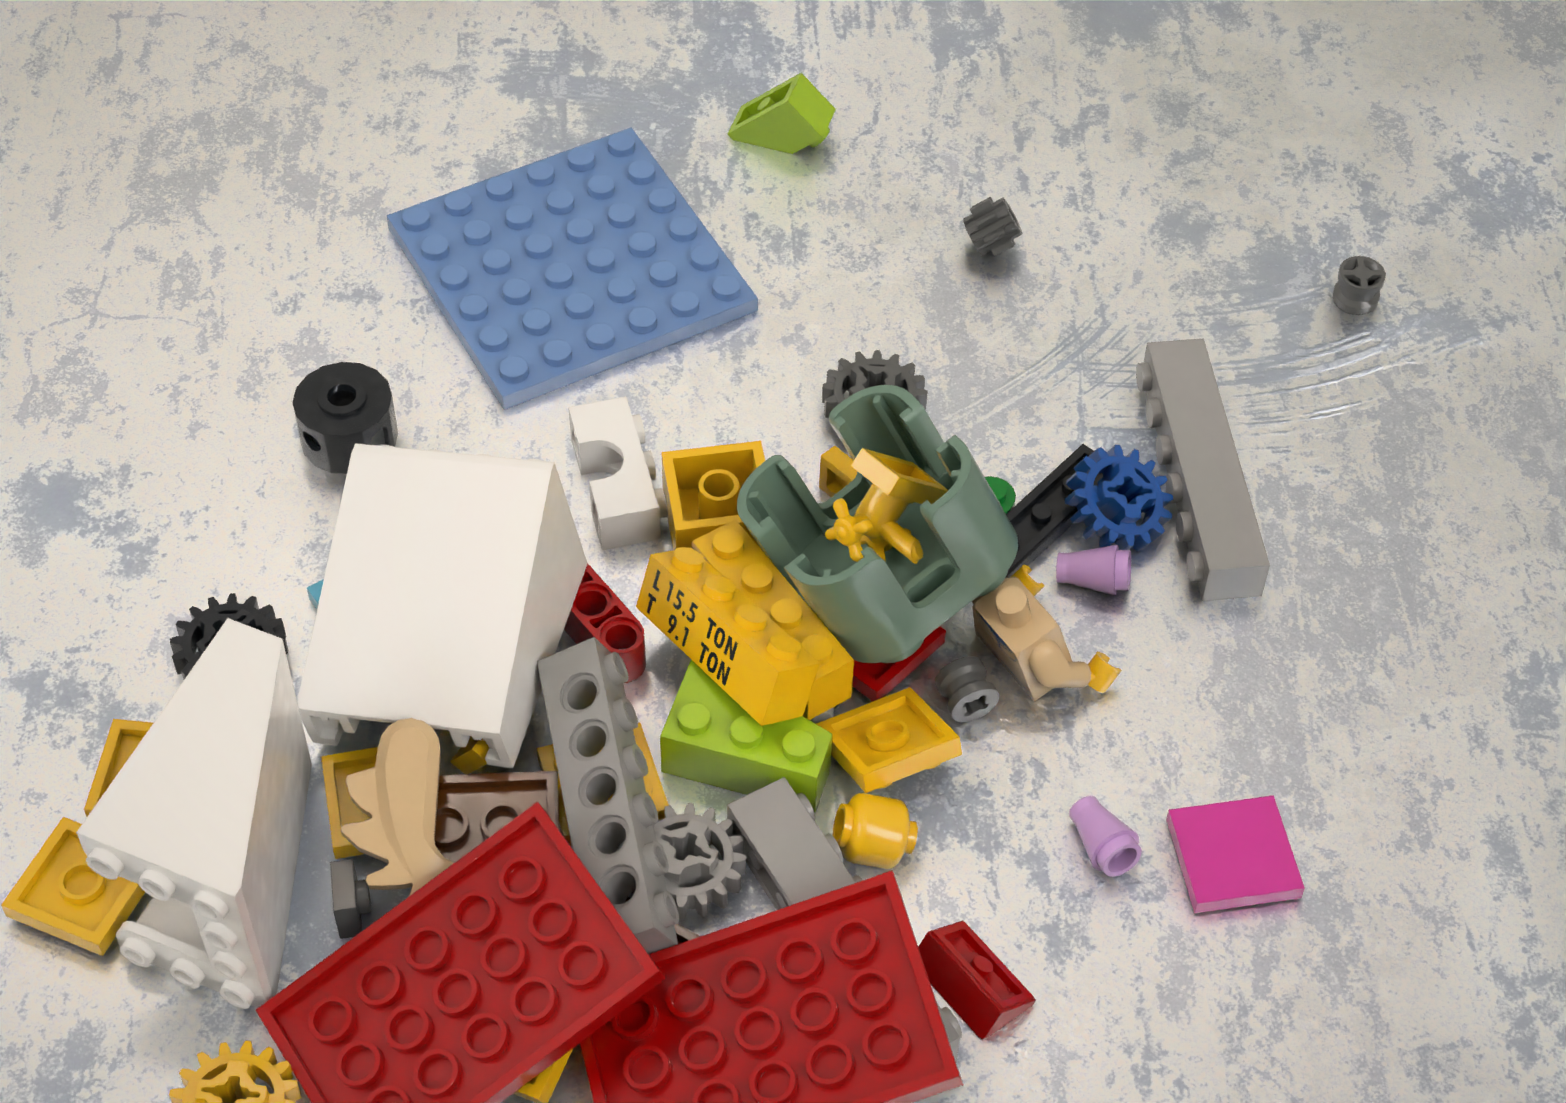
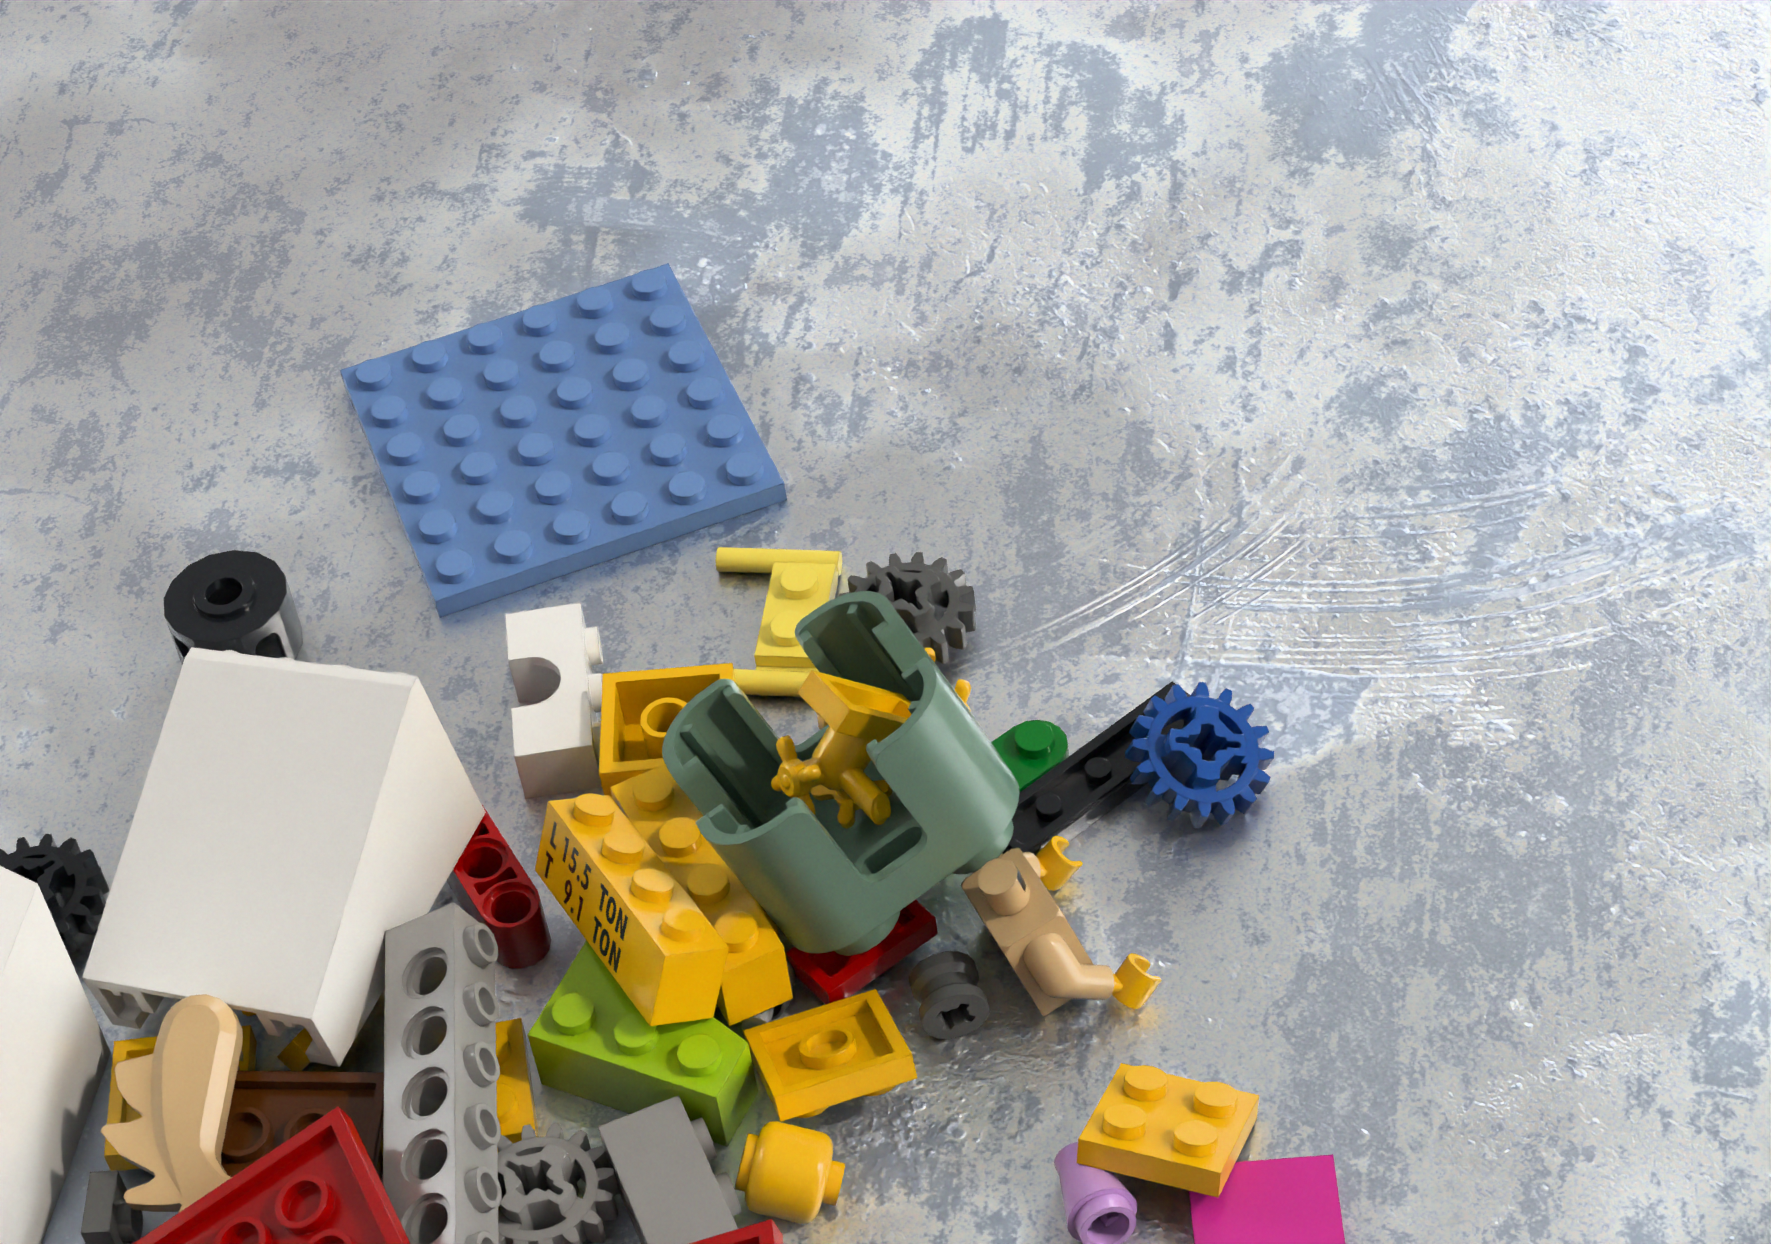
camera: 15 degrees right, 5 degrees down
lime slope [728,73,836,154] -> none
dark grey gear [963,197,1023,256] -> none
lavender cone [1056,545,1131,596] -> none
light grey brick [1136,338,1270,601] -> none
dark grey wheel [1332,256,1386,315] -> none
none -> light yellow plate [716,547,842,697]
none -> yellow plate [1076,1063,1259,1198]

